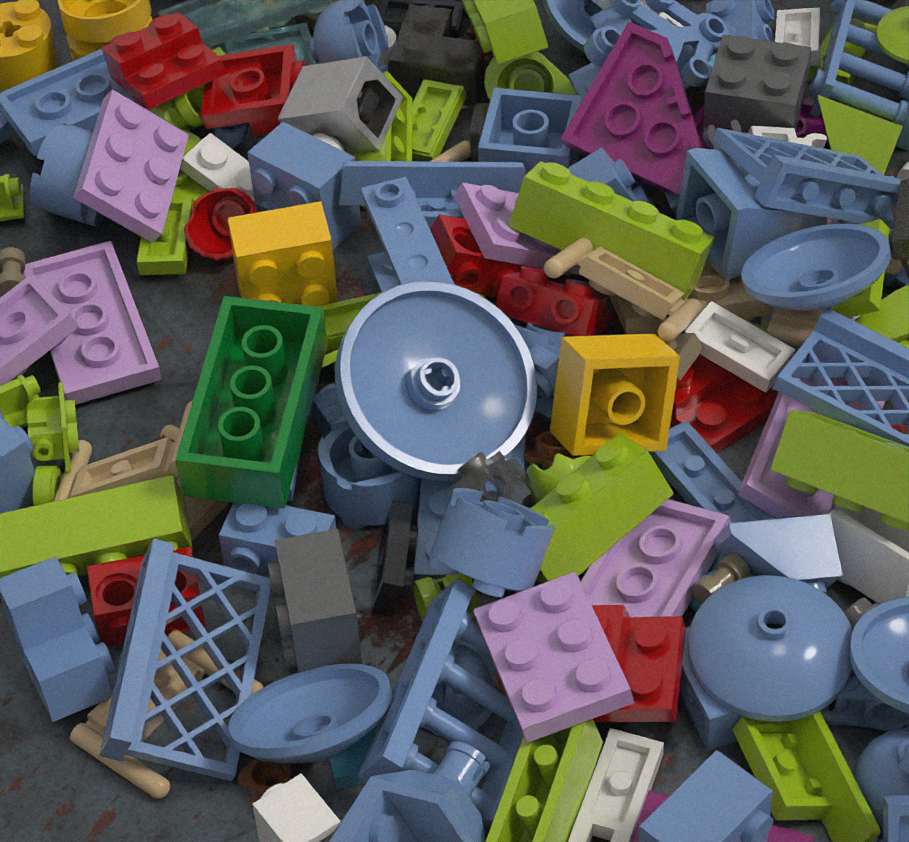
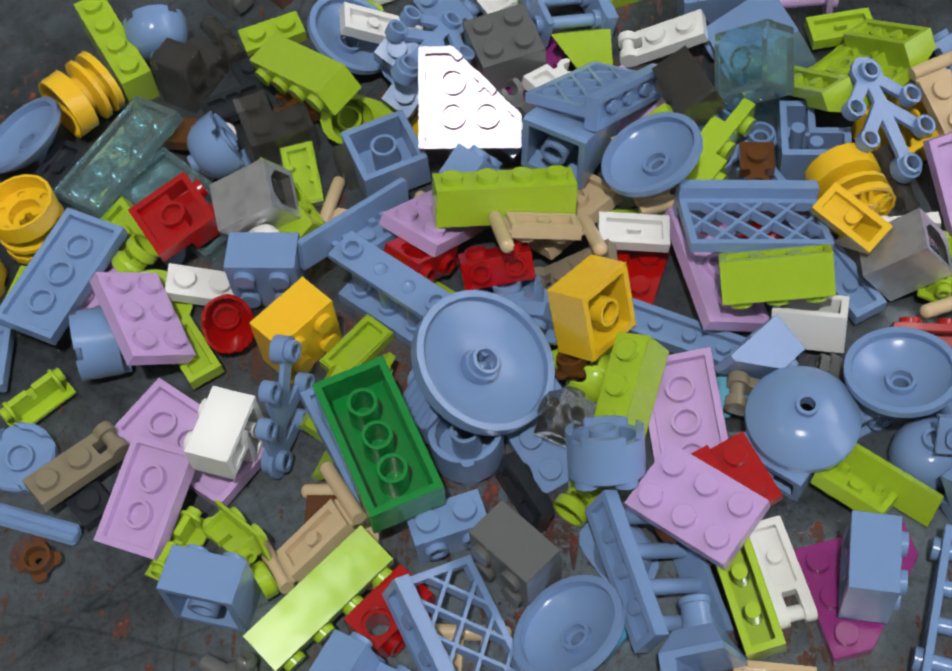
camera: 30 degrees left, 10 degrees up
red plate [101,12,226,110] -> none
none -> white brick [183,386,263,480]
none -> medium blue plant [255,334,315,479]

